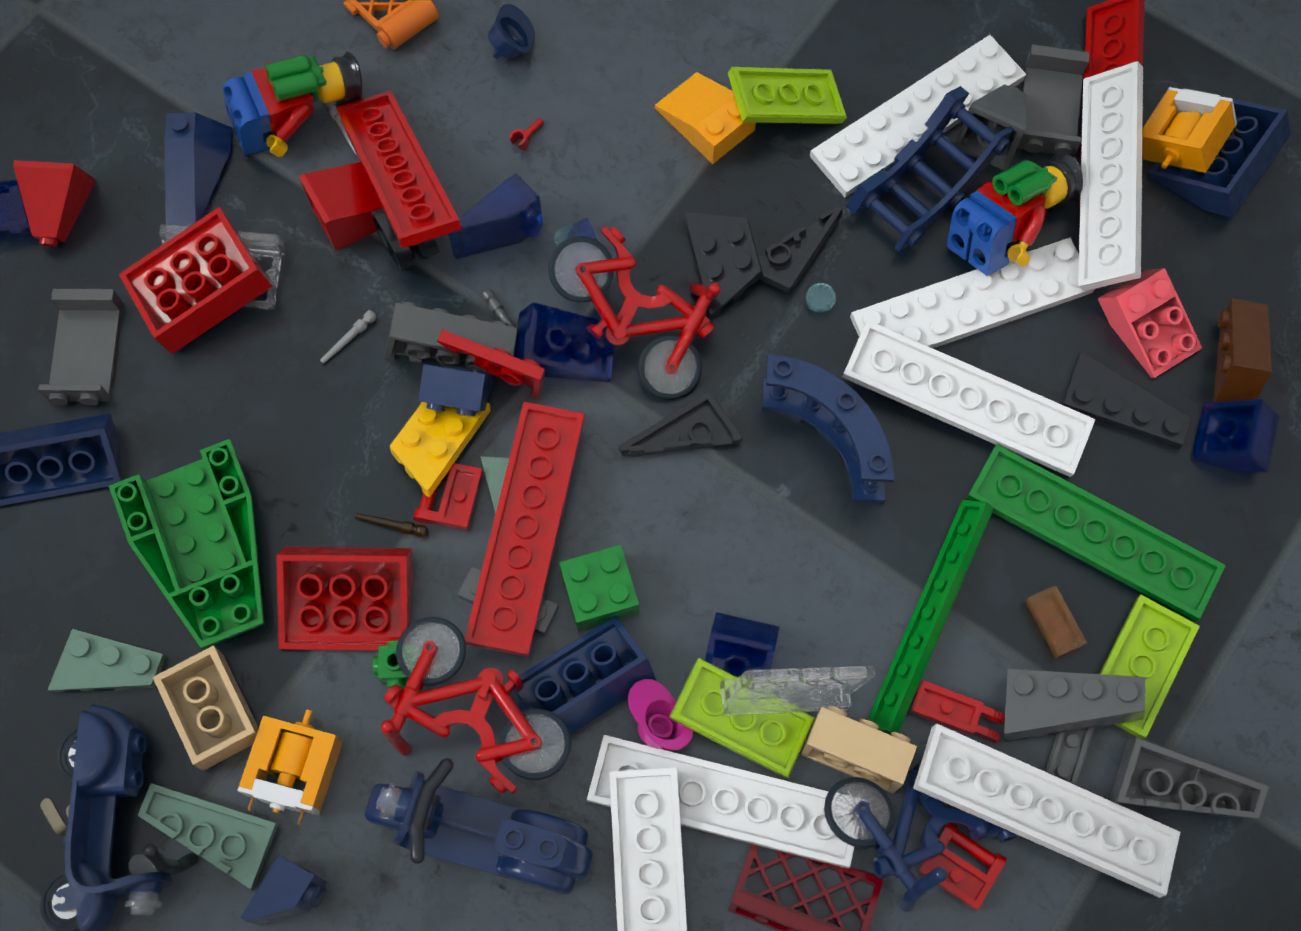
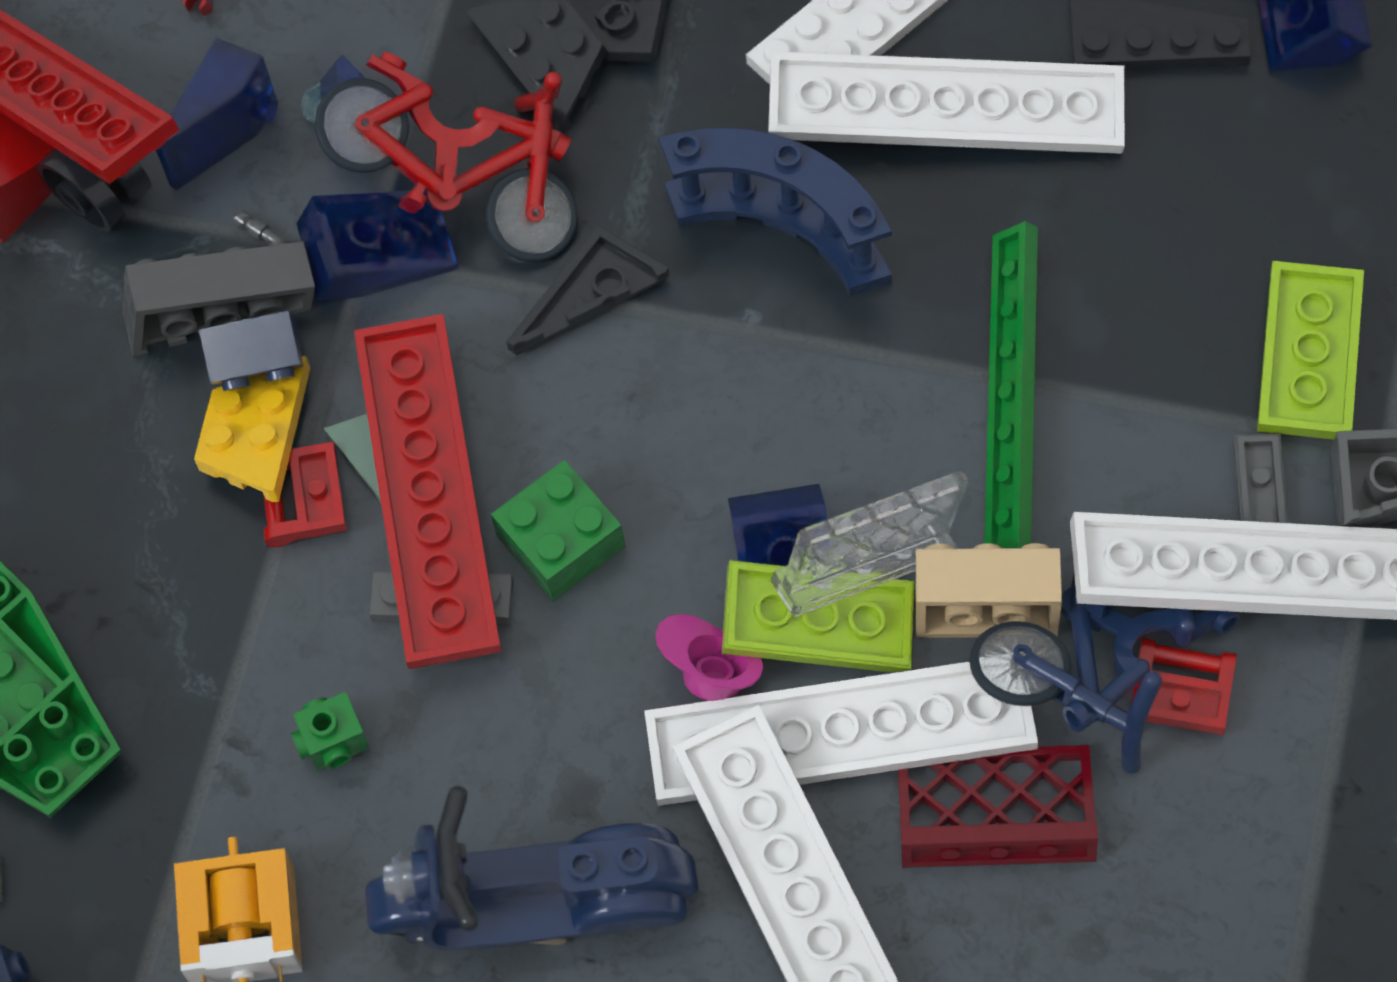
camera: 15 degrees left, 5 degrees down
tan brick [153,645,259,771] -> none
red slope [276,546,413,651] -> none
light grey piece [320,310,376,364] -> none
dark brown piece [355,513,428,538] -> none
piece [381,617,571,795] -> none
red wing [437,330,545,400] -> none
dark blue slope [510,616,656,750] -> none
clear light blue plate [806,283,836,312] -> none
red hinge [910,680,1005,743] -> none
green plate [966,444,1226,622] -> none
dark grey wedge [1004,669,1146,742] -> none
clear orange plate [1025,586,1087,659] -> none

